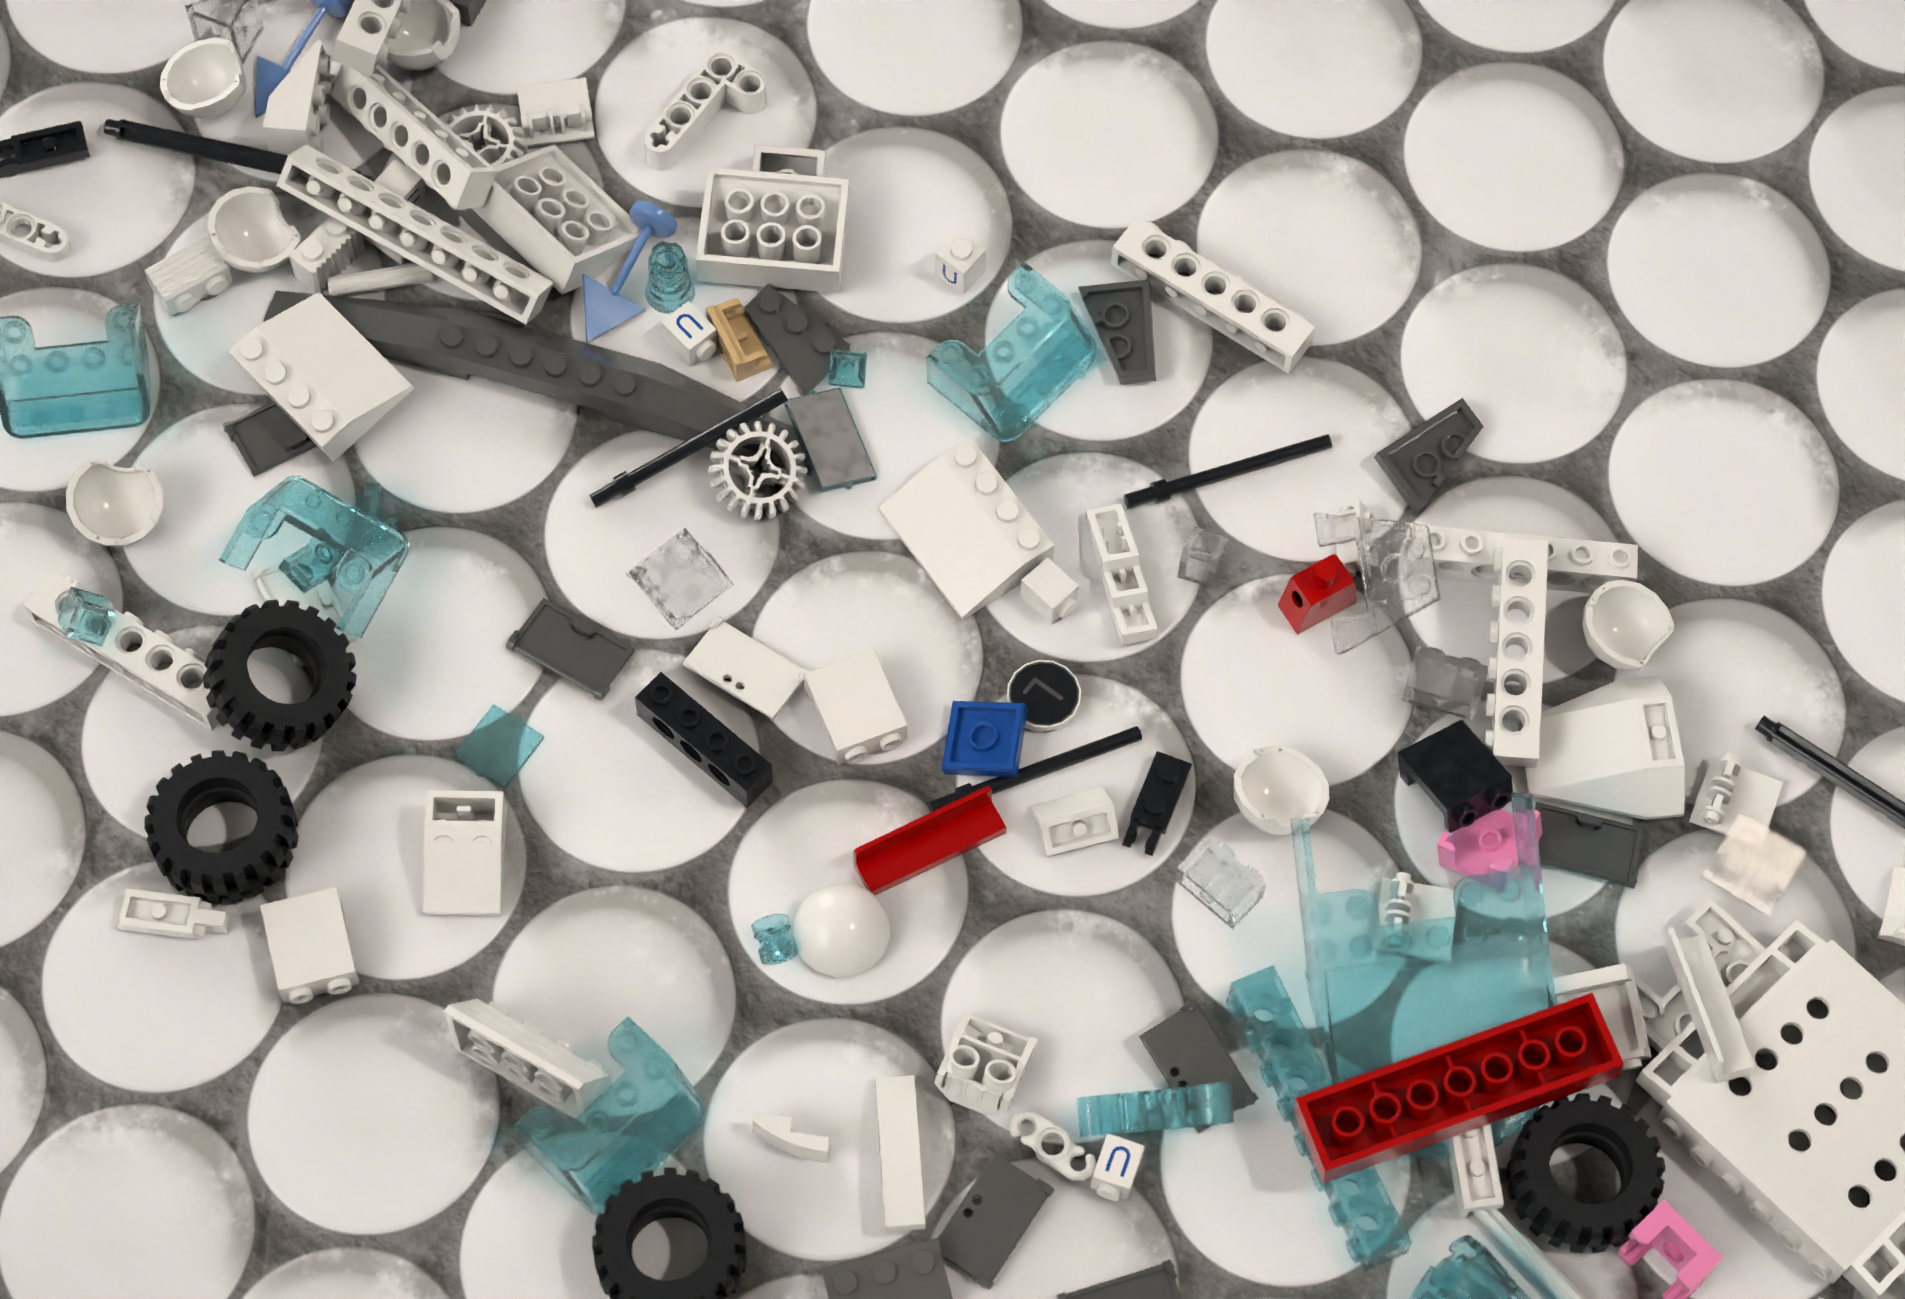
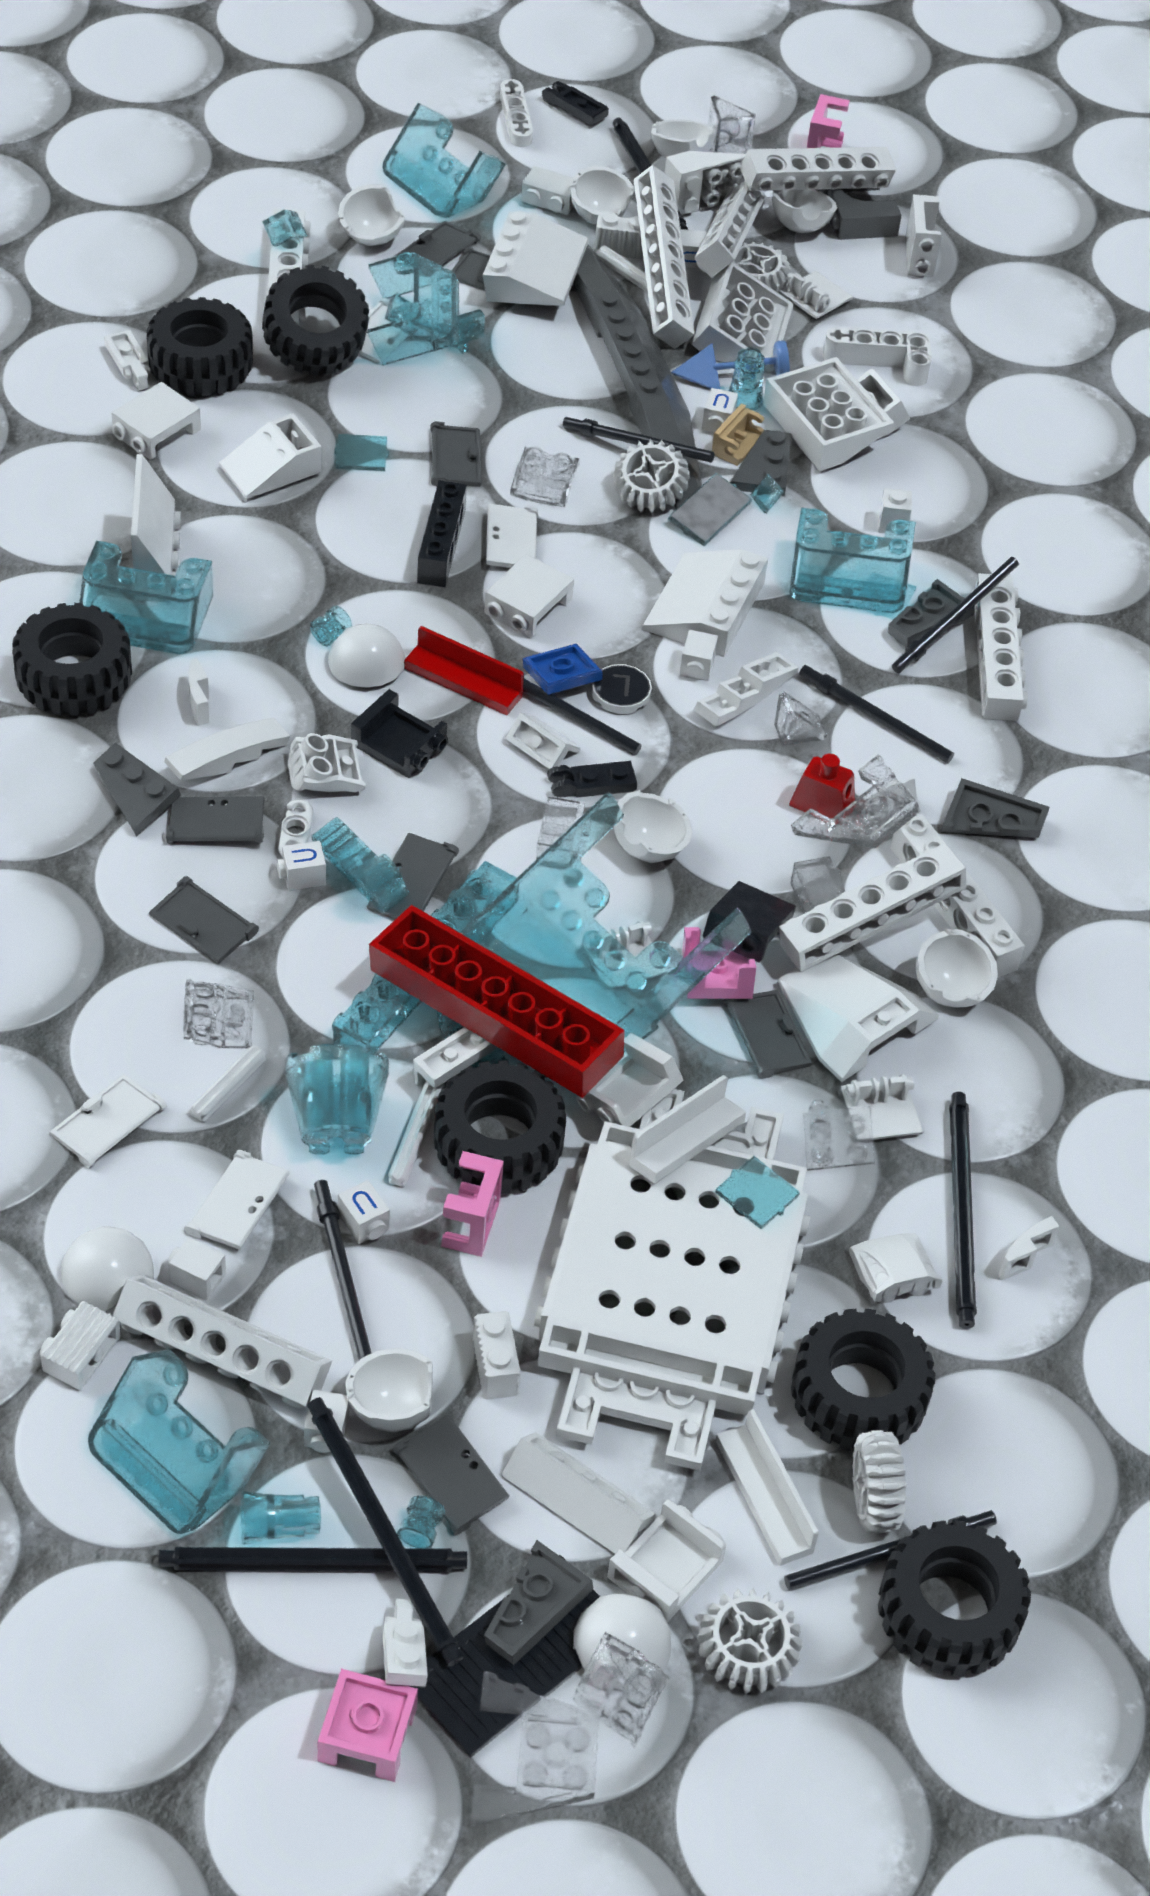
camera: 55 degrees right, 15 degrees down
none -> black panel [351,689,448,778]
none -> dark grey door [395,221,481,277]
none -> clear light blue piece [715,1156,800,1229]
none -> black bar [891,557,1019,674]

